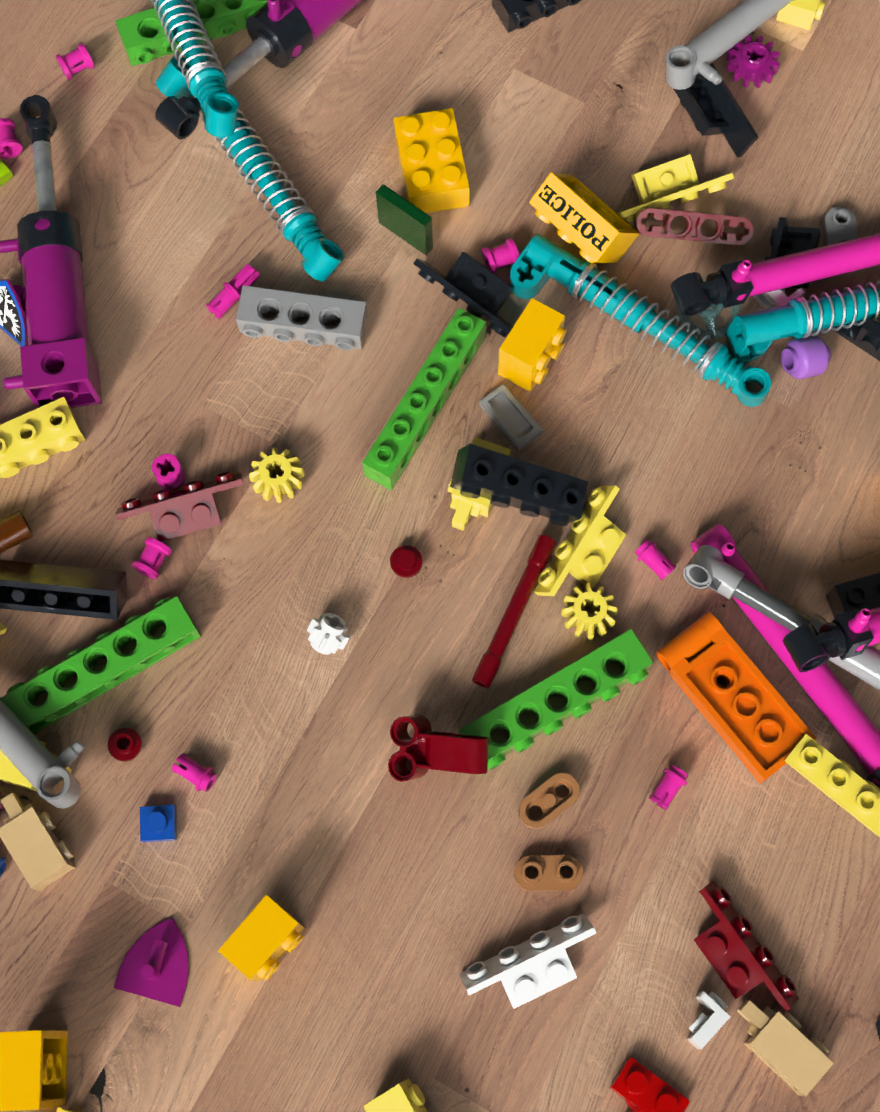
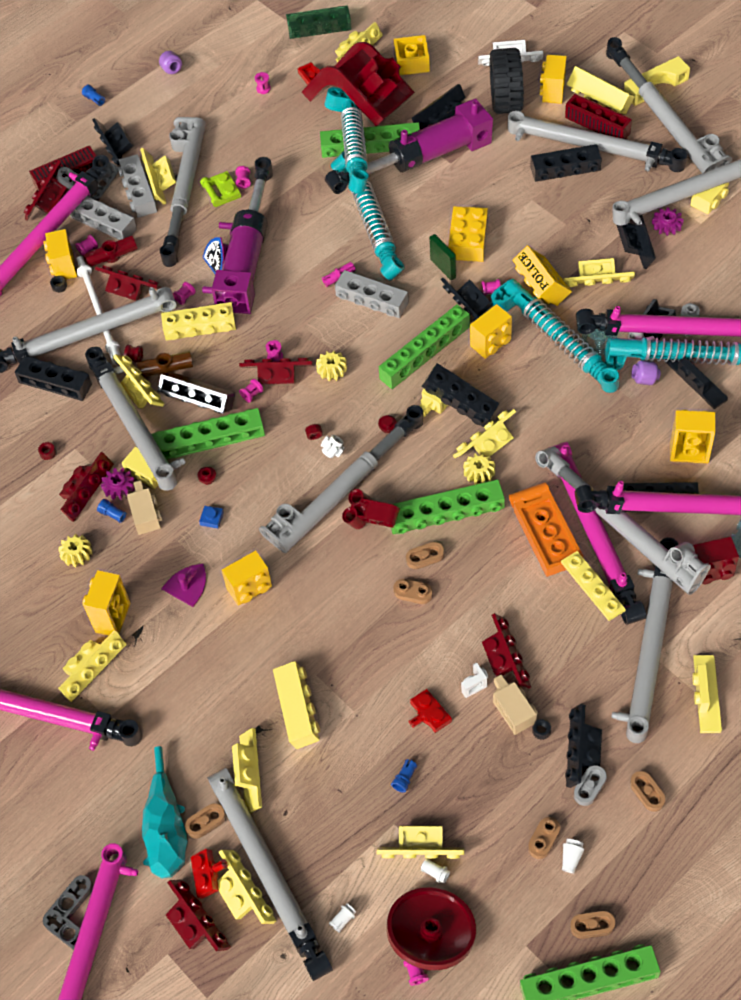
camera: 20 degrees right, 15 degrees down
dark pink bush [55,43,95,81] -> none
dark pink pin [172,753,217,792] -> none
white bracket [459,914,596,1009] -> none
dark red piece [472,535,556,689] -> none
light grey tile [479,383,543,452] -> none
dark red beam [633,207,754,245] -> none
dark pink pin [634,539,677,581] -> none
dark pink pin [648,764,688,811] -> none
none -> light grey piece [259,405,423,553]
none -> dark red axle [305,424,323,440]
none -> black axle [532,719,551,740]

